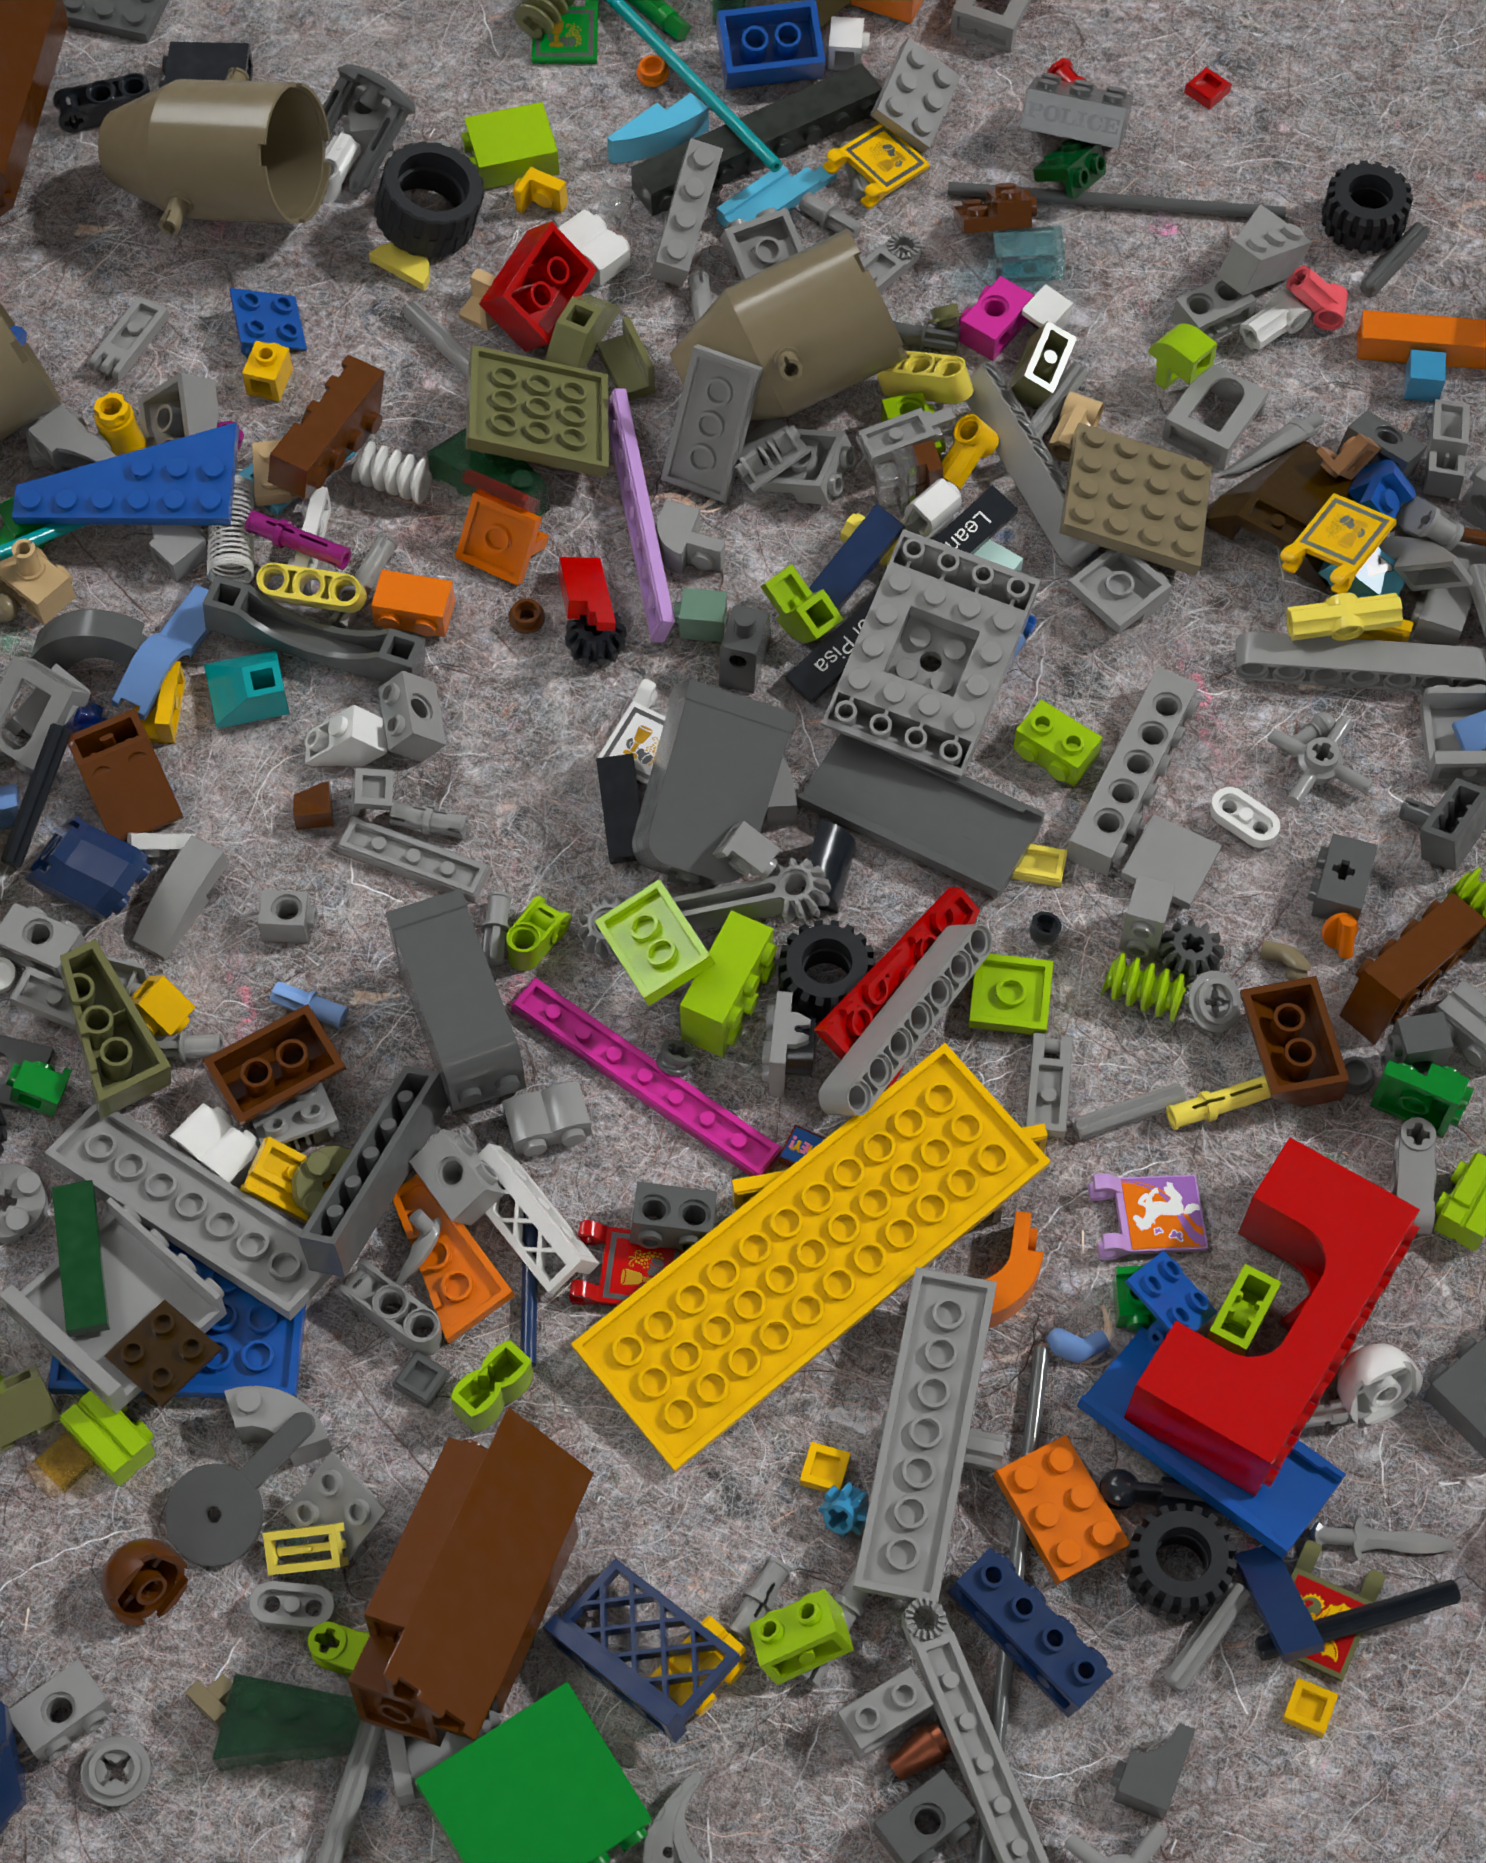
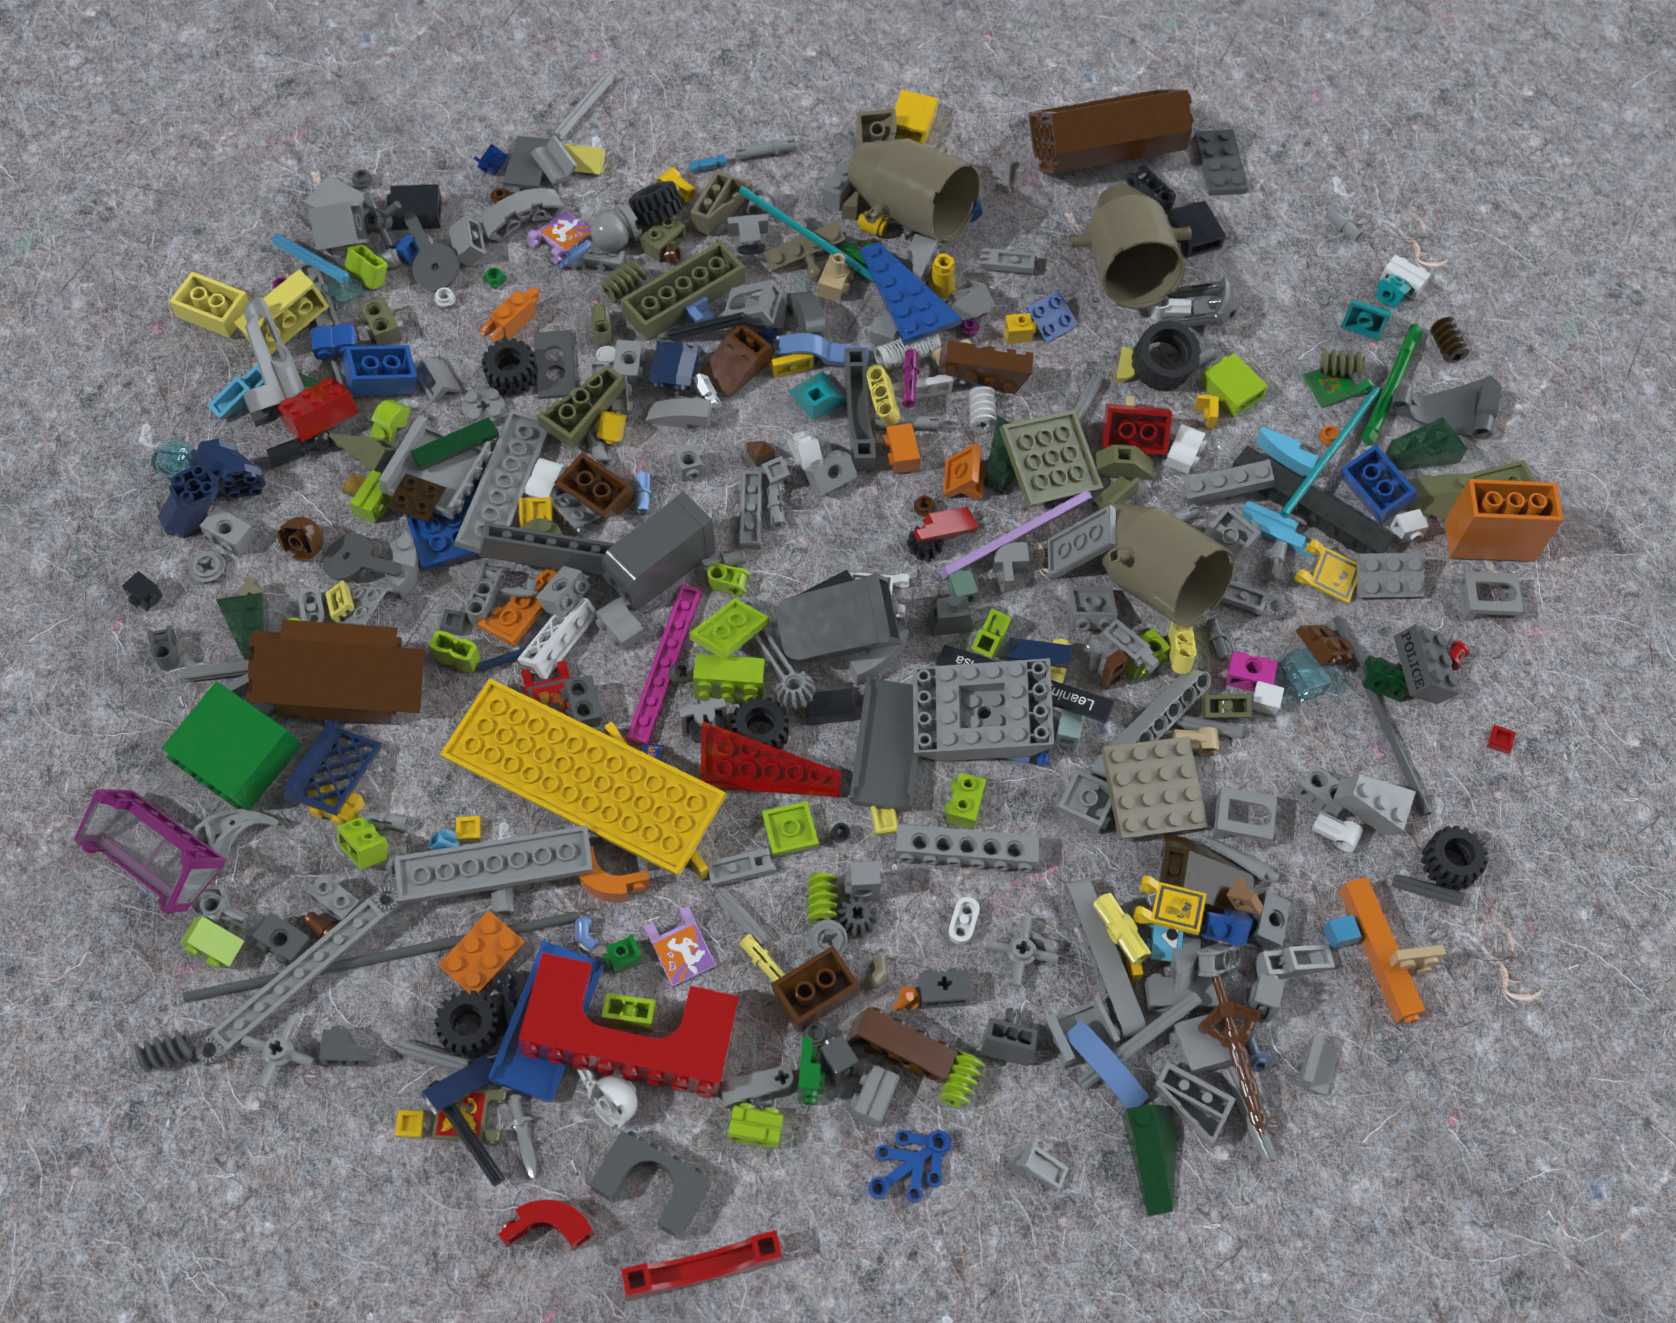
camera: 65 degrees right, 0 degrees up
green brick [6,1060,72,1117] -> none
clear red tile [461,469,540,514] -> none
light grey brick [712,821,780,879] -> none
light grey hinge [735,419,811,492] -> none
light grey beam [819,924,993,1116] -> none
white brick [900,478,962,540] -> none
olive plate [928,303,962,329] -> none
yellow piece [941,414,999,490] -> none
dark blue brick [946,1547,1113,1718] -> none
light grey tile [1120,814,1222,910] -> none
blue hinge [1124,1250,1218,1346] -> none
lime brick [1148,323,1218,390] -> none
coral piece [1286,265,1348,330] -> none

